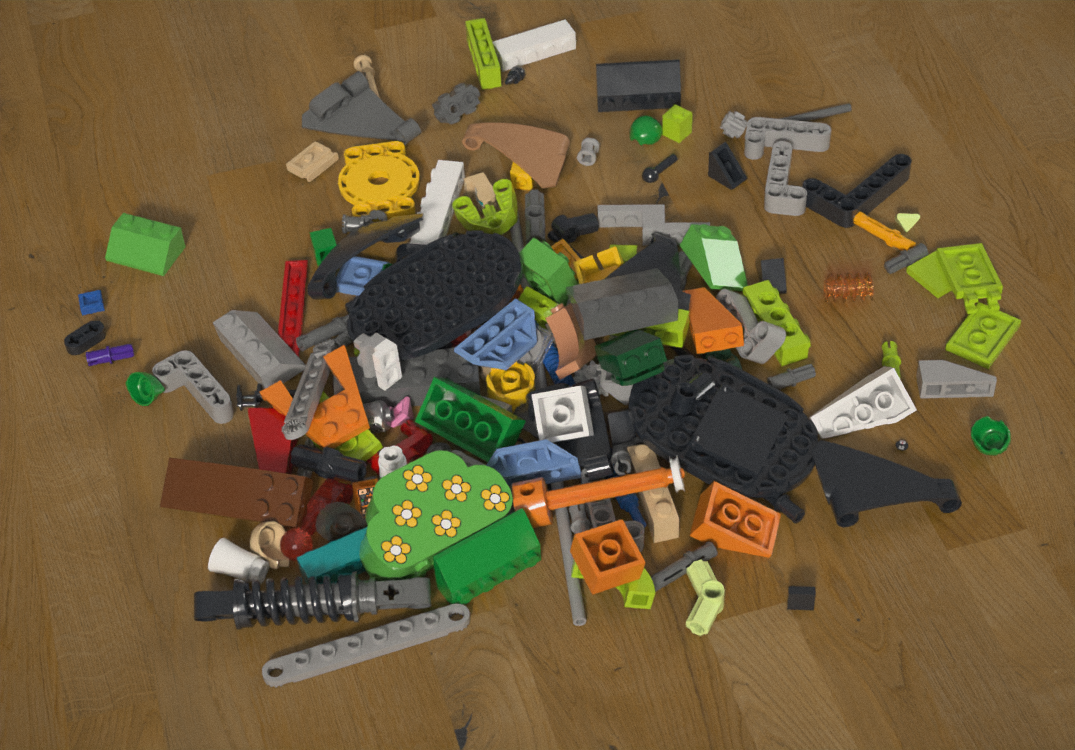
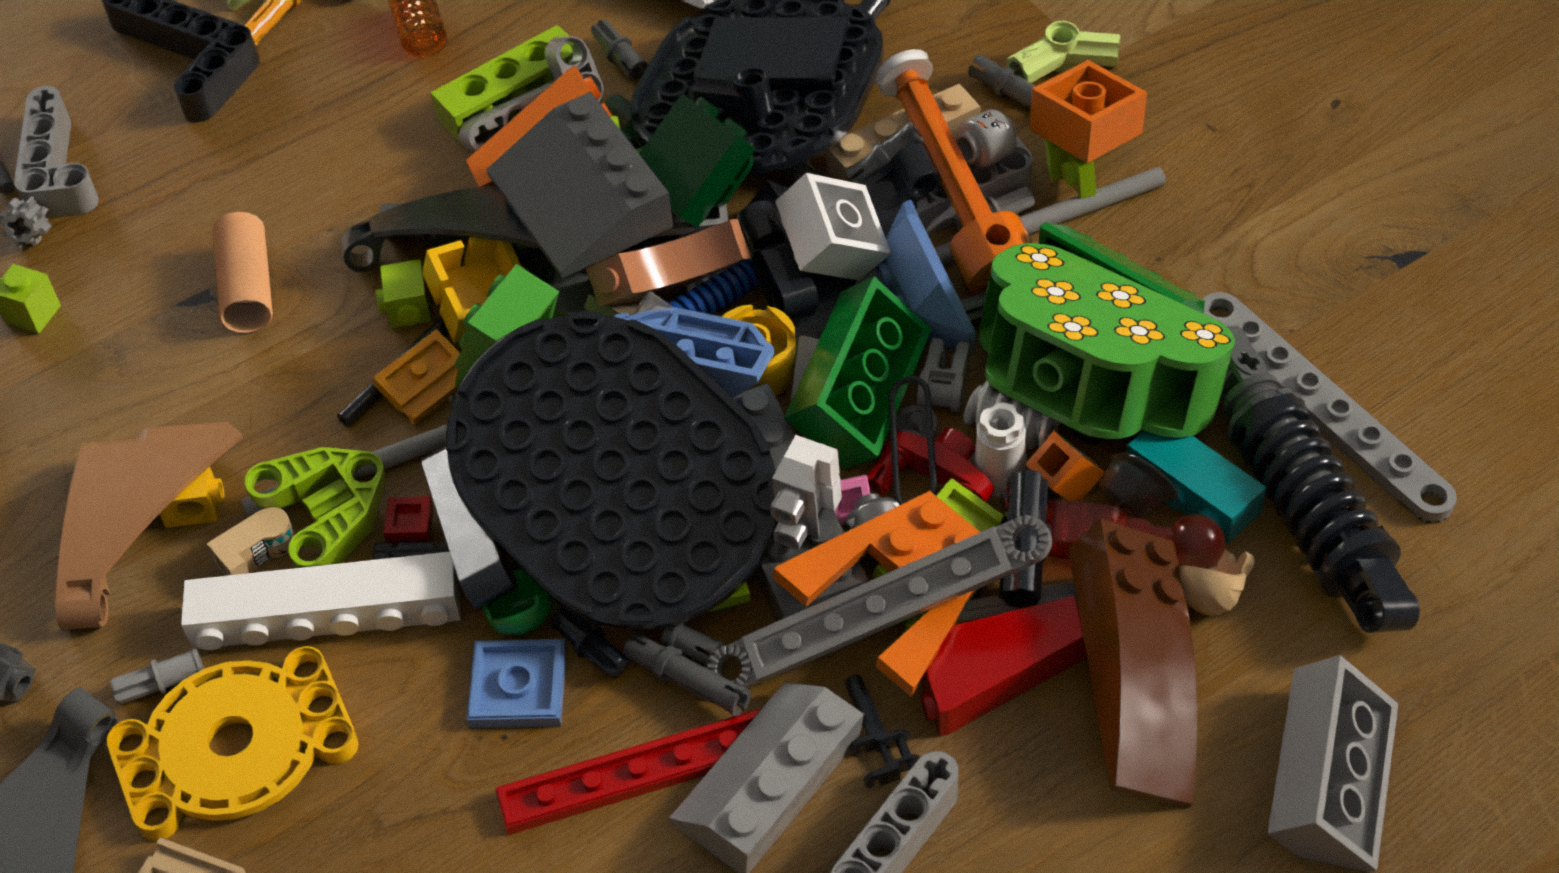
camera: 105 degrees left, 5 degrees up
white plant [208,538,269,584] -> none
black panel [307,213,424,300] -> none
green brick [309,228,336,266] -> none
dark grey connector [342,210,387,233] -> none
dark grey piece [525,190,546,245] -> none
black piece [551,213,599,243] -> none
light grey bush [577,138,600,166] -> none
light grey bracket [598,204,710,245] -> none
green hair [629,115,663,146] -> none
black bar [642,154,678,183] -> none
bright green slope [680,224,748,291] -> none
orange slope [689,481,781,558] -> none
black slope [708,142,748,190] -> none
black slope [755,258,787,294] -> none
light grey beam [764,141,807,216] -> none
none -> light grey axle [110,648,204,704]
none -> light nougat piece [212,212,273,333]
none -> black piece [888,376,937,505]
none -> light grey head [956,109,1017,168]
none -> light grey slope [1267,655,1398,872]

